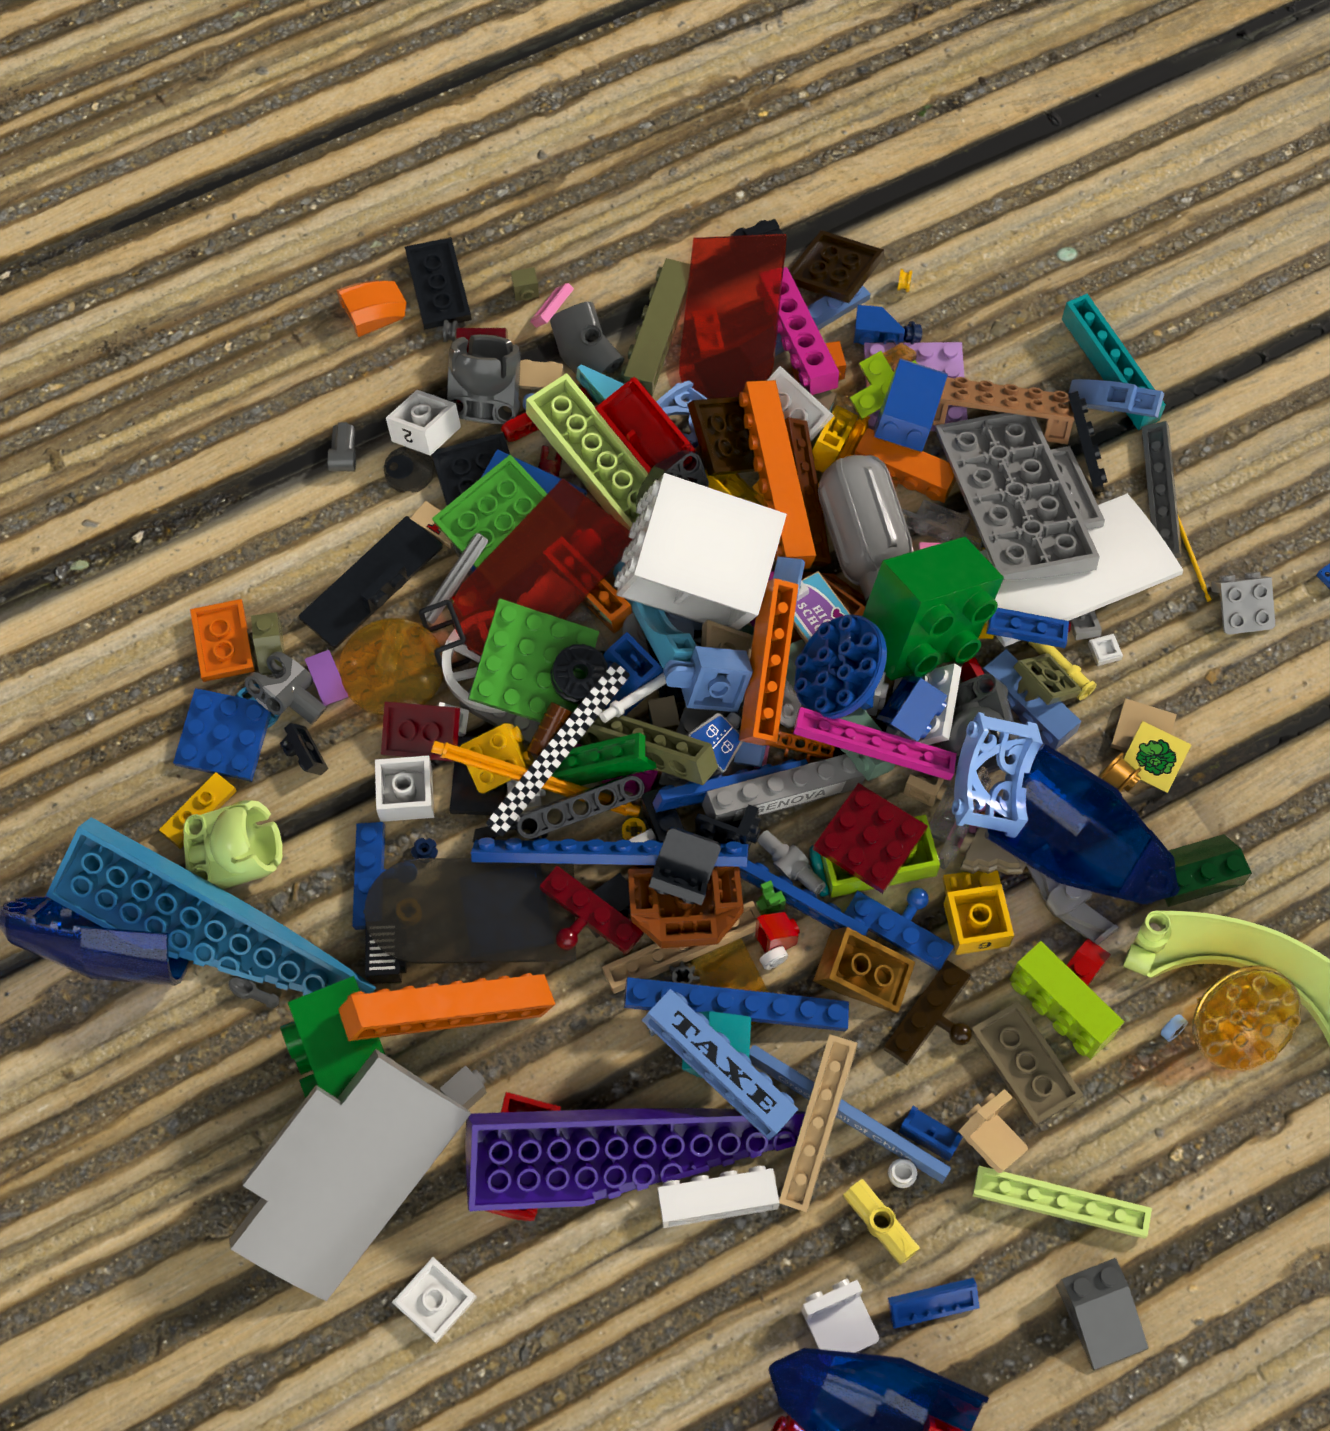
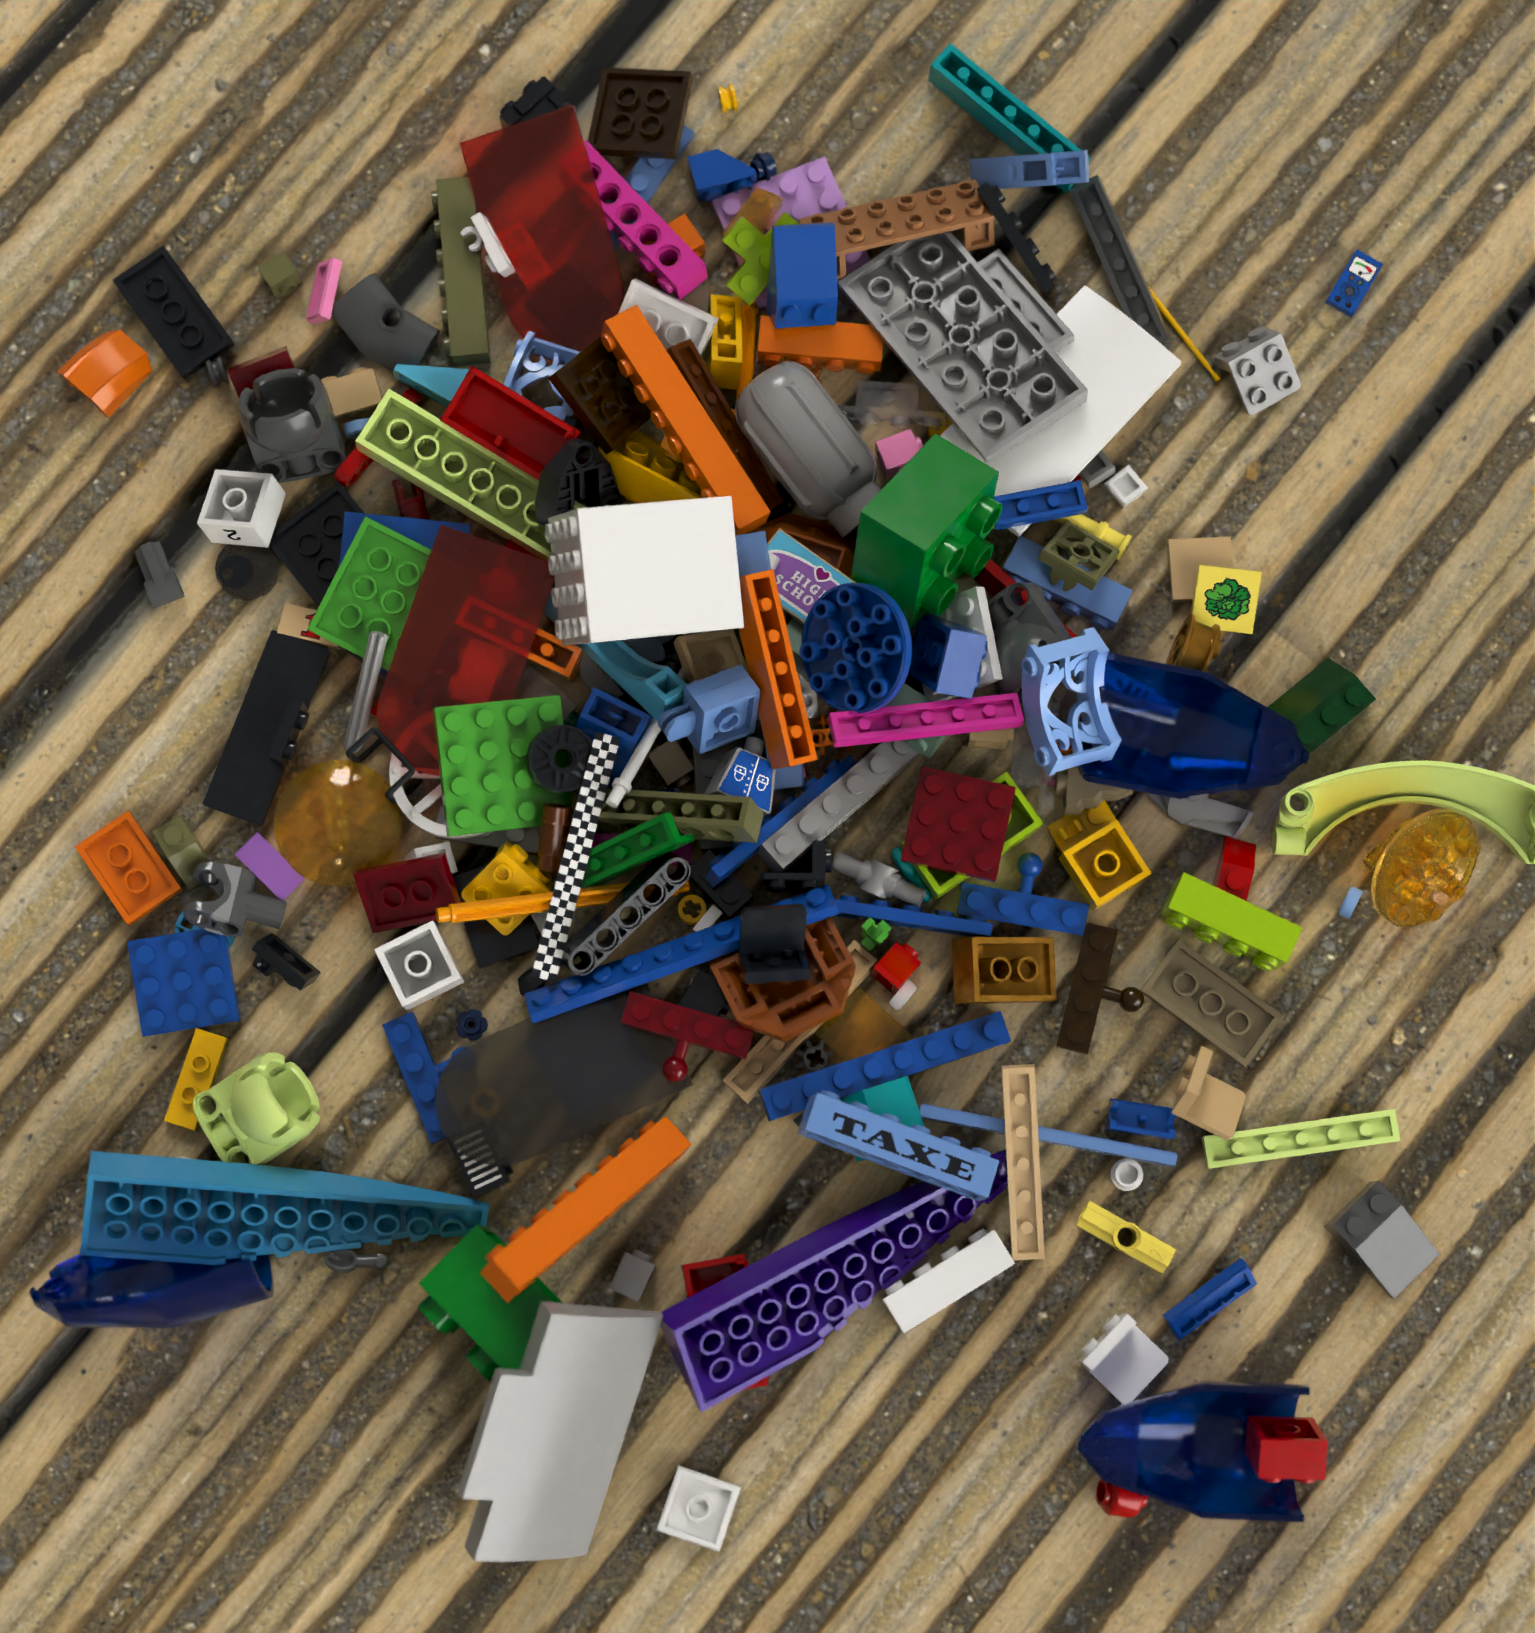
camera: 25 degrees left, 15 degrees up
none -> white plate [461,212,516,278]

